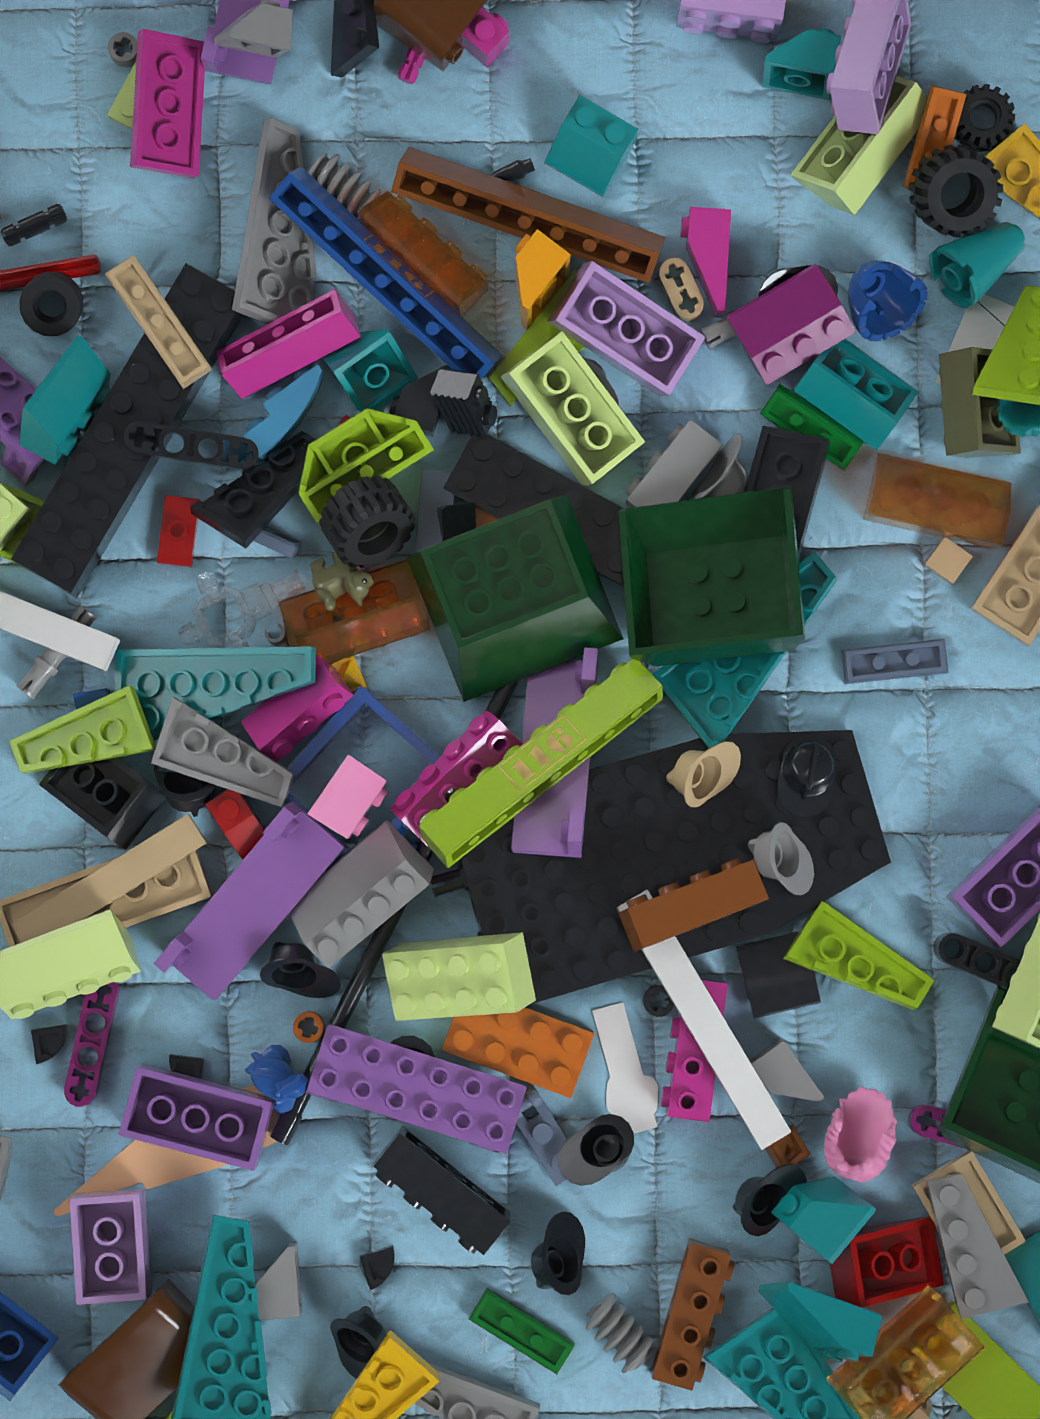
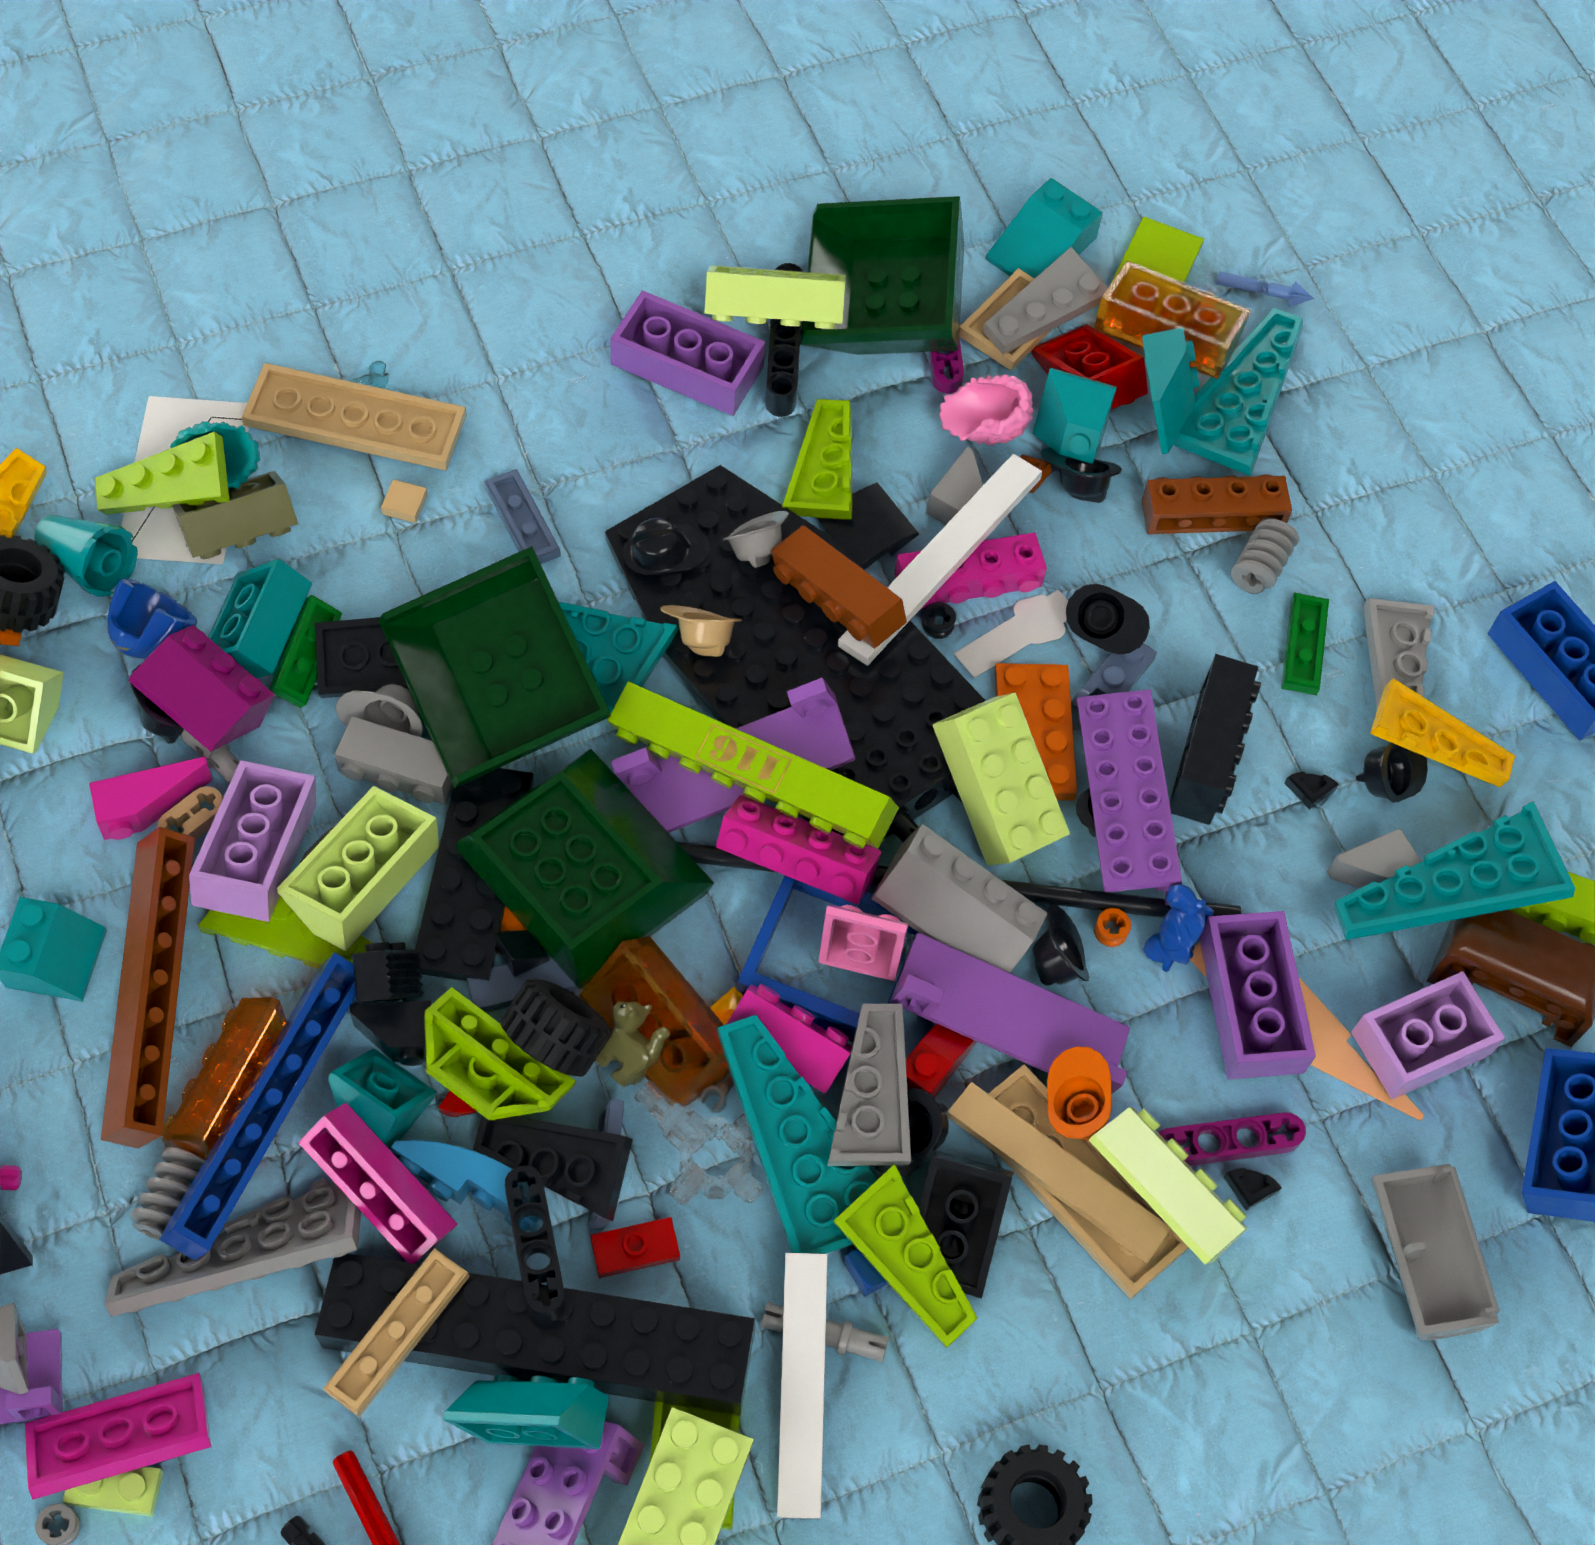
camera: 115 degrees left, 25 degrees down
black tyre [19,272,83,336] -> none
black tile [169,1054,205,1079] -> none
black piece [490,158,535,181] -> none
light orange slope [515,229,571,330] -> none
black piece [530,1212,585,1296] -> none
clear orange slope [863,453,1012,550] -> none
none -> orange piece [1047,1046,1112,1140]

